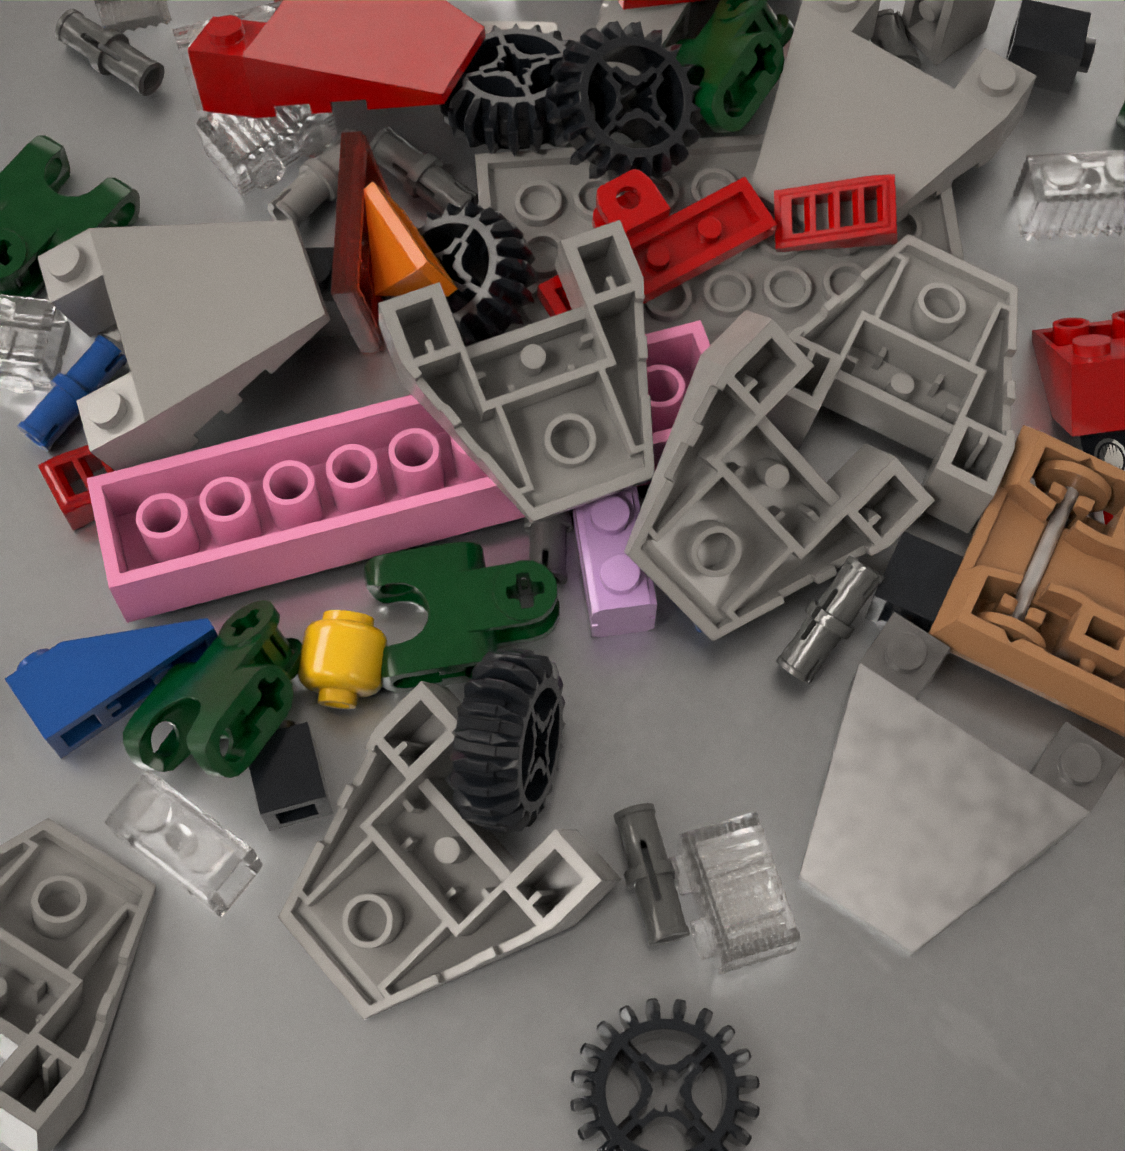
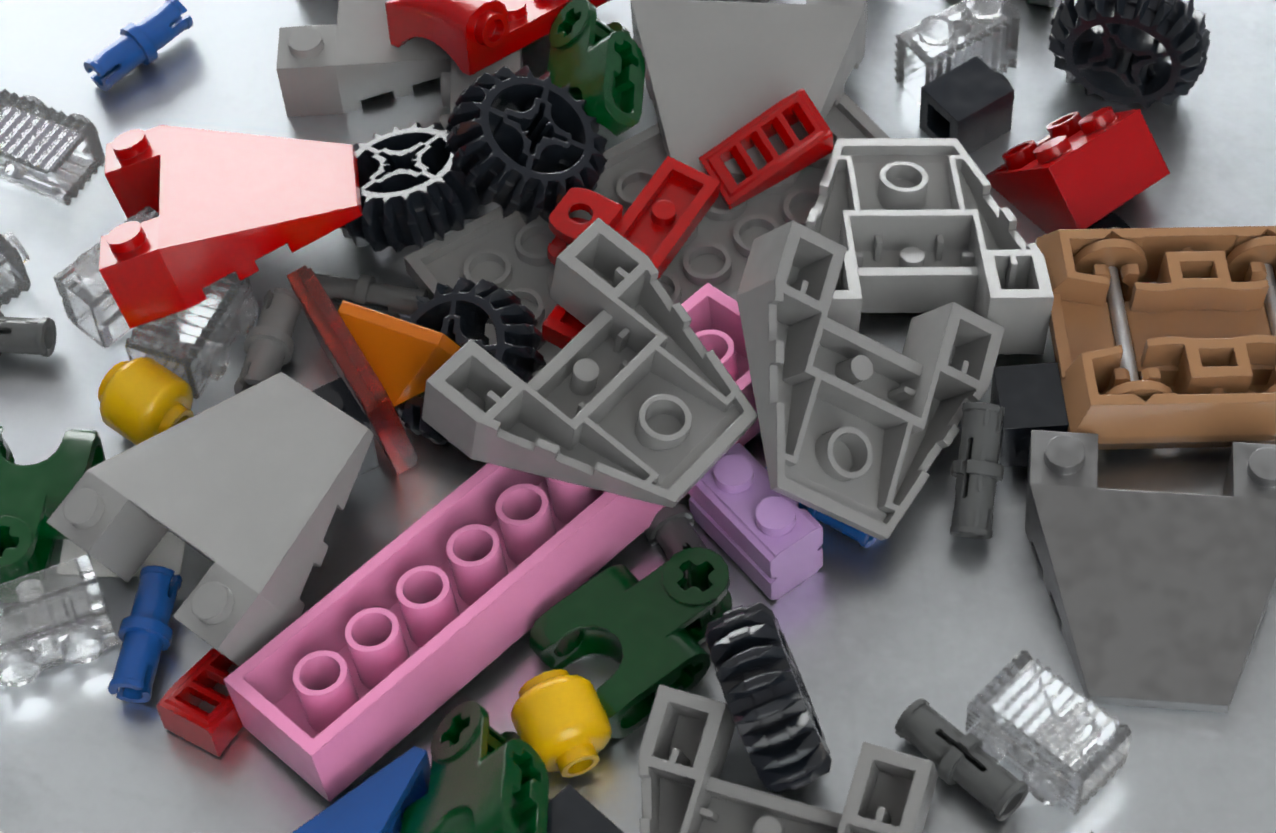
camera: 25 degrees left, 15 degrees down
none -> yellow head [98,357,194,445]
none -> black brick [919,56,1014,154]

